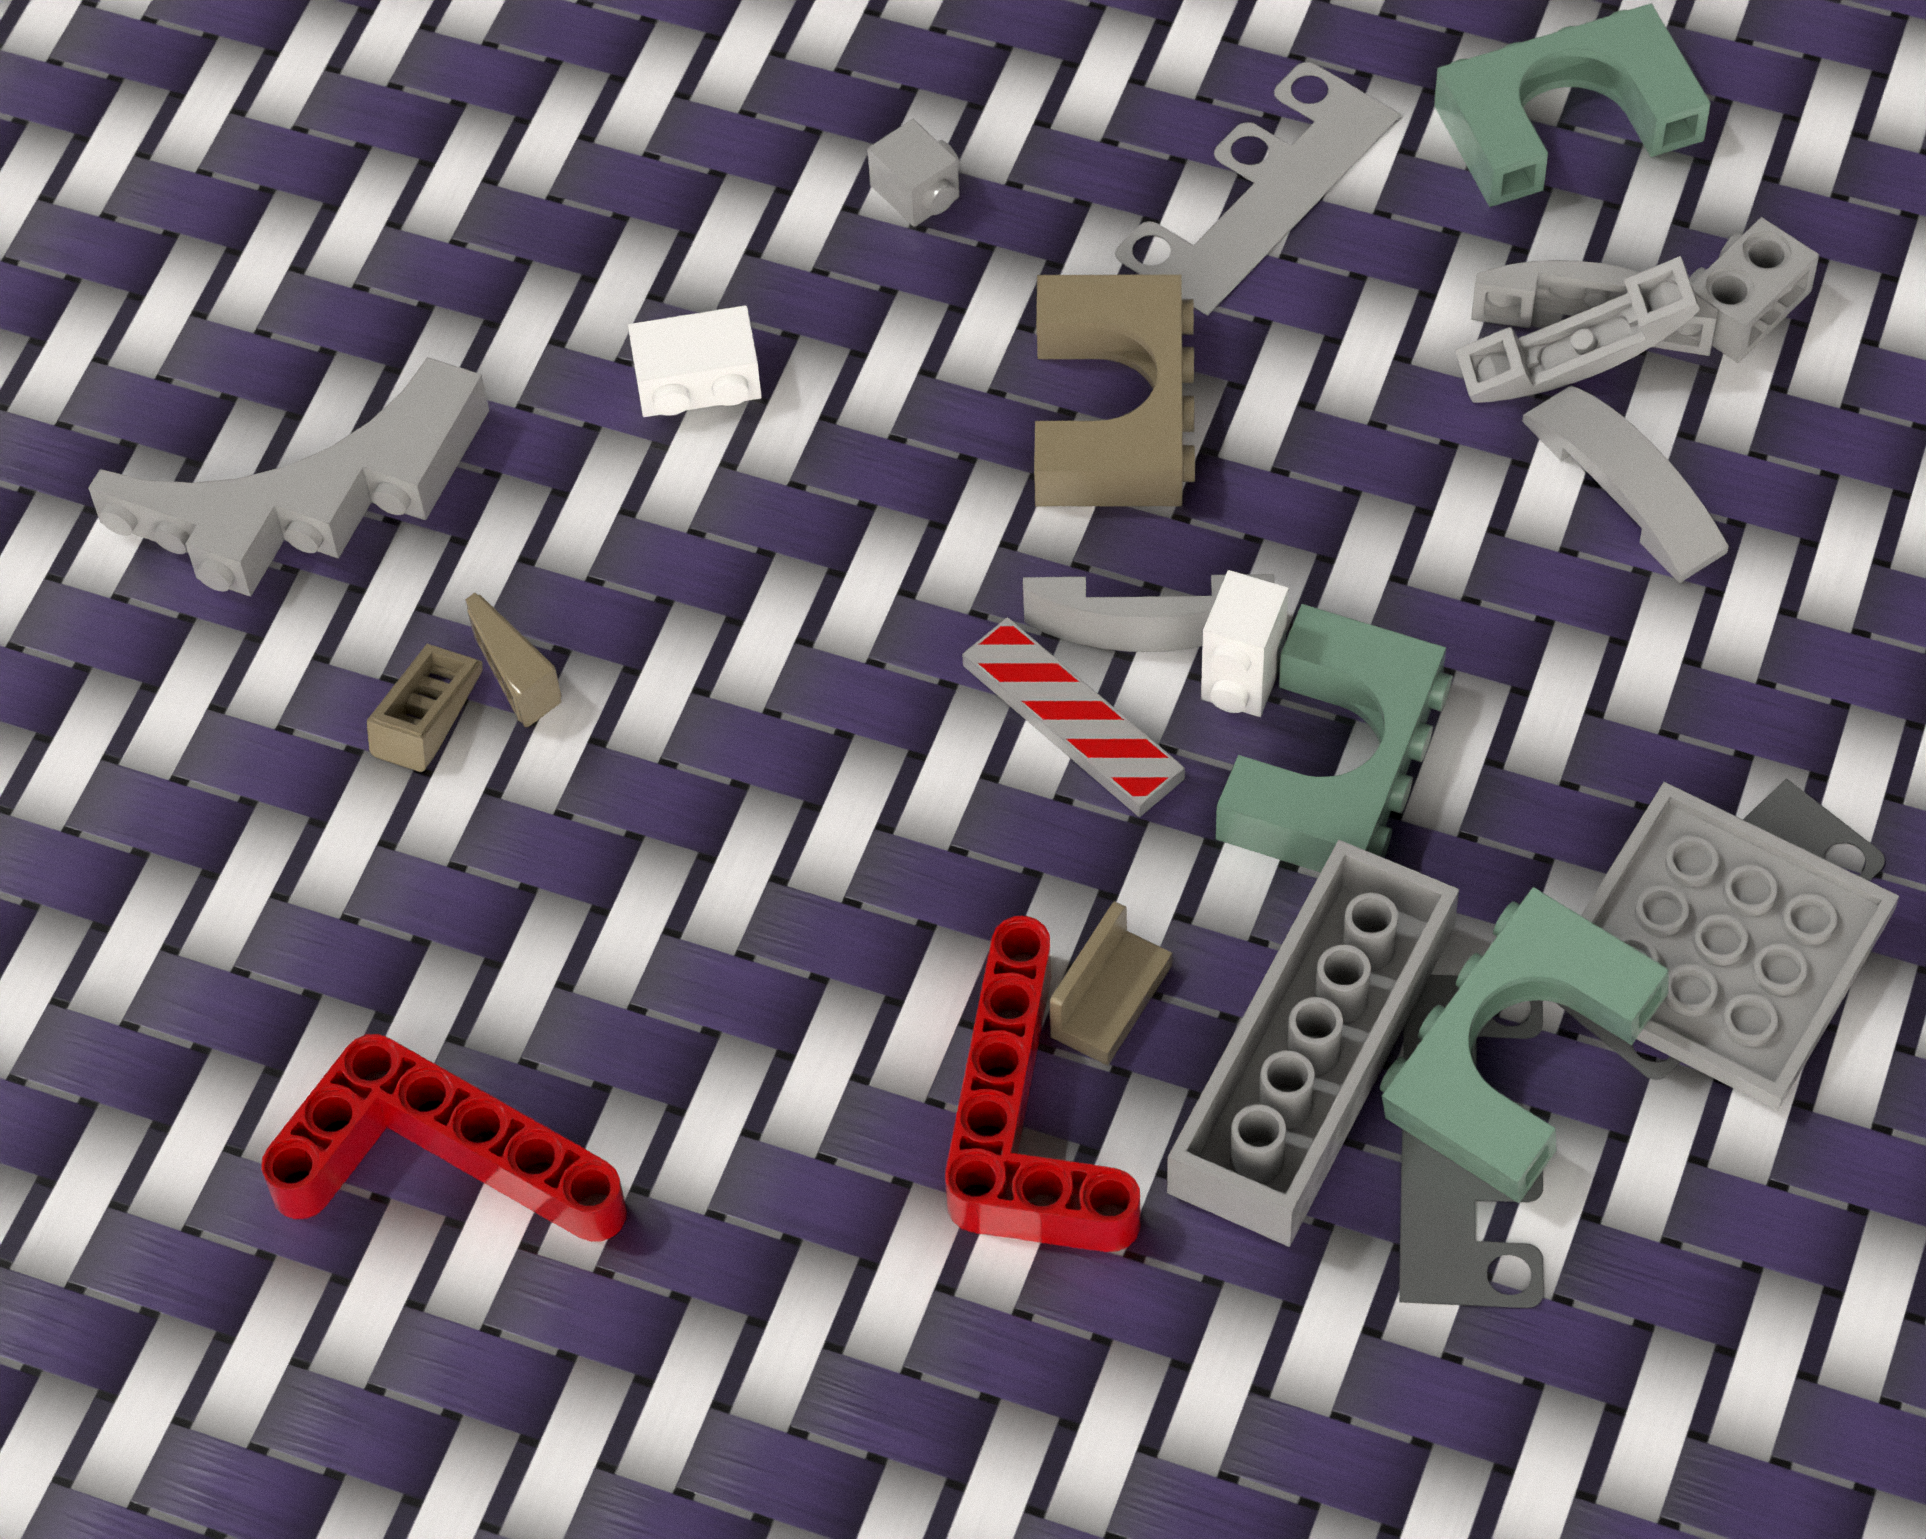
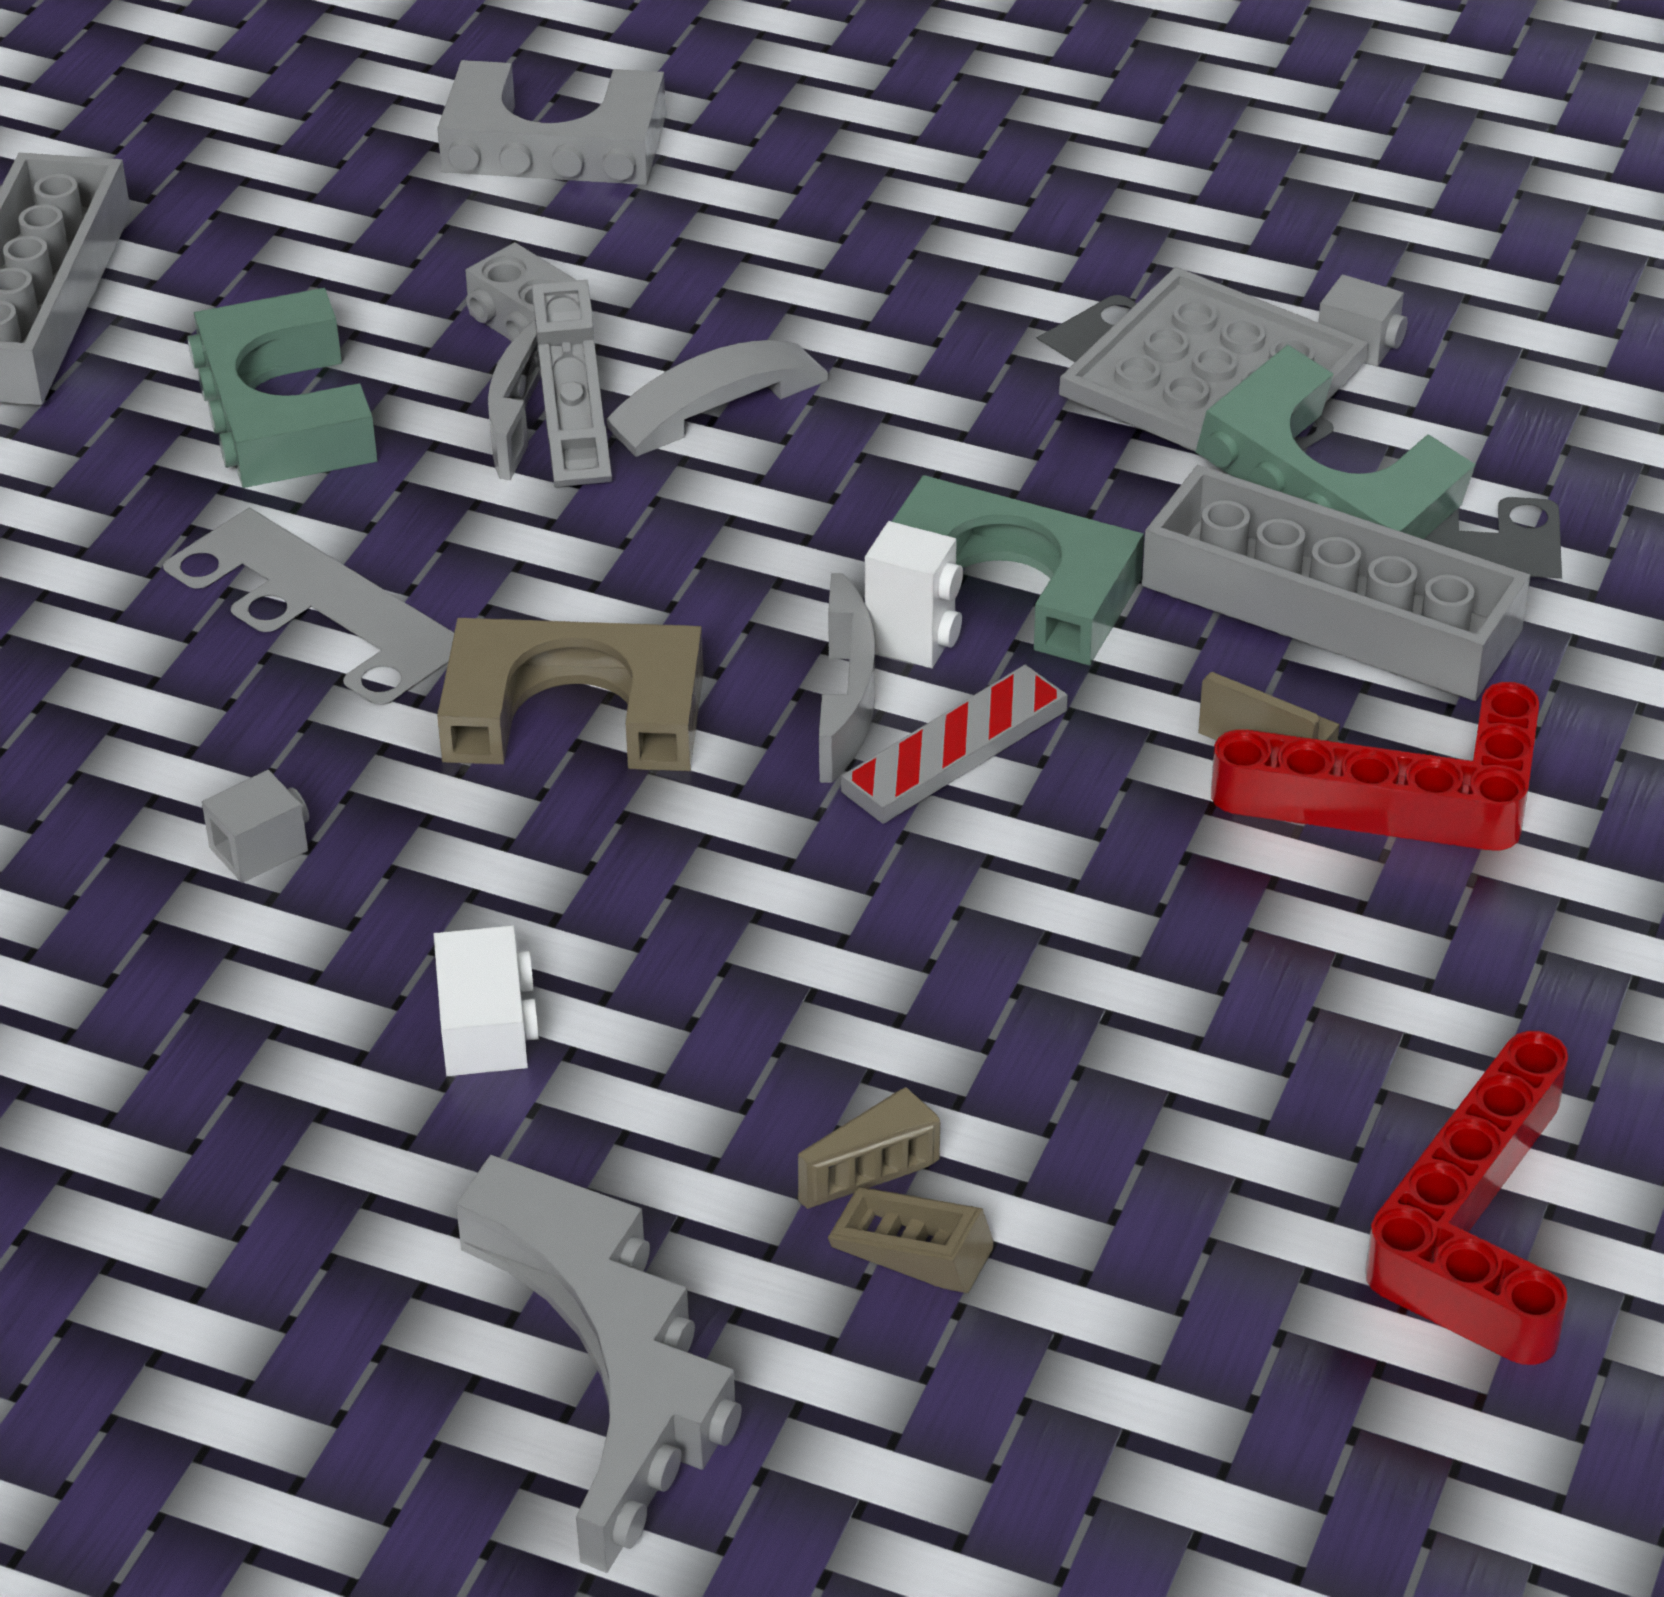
camera: 90 degrees left, 15 degrees down
none -> light grey brick [1318,274,1408,367]

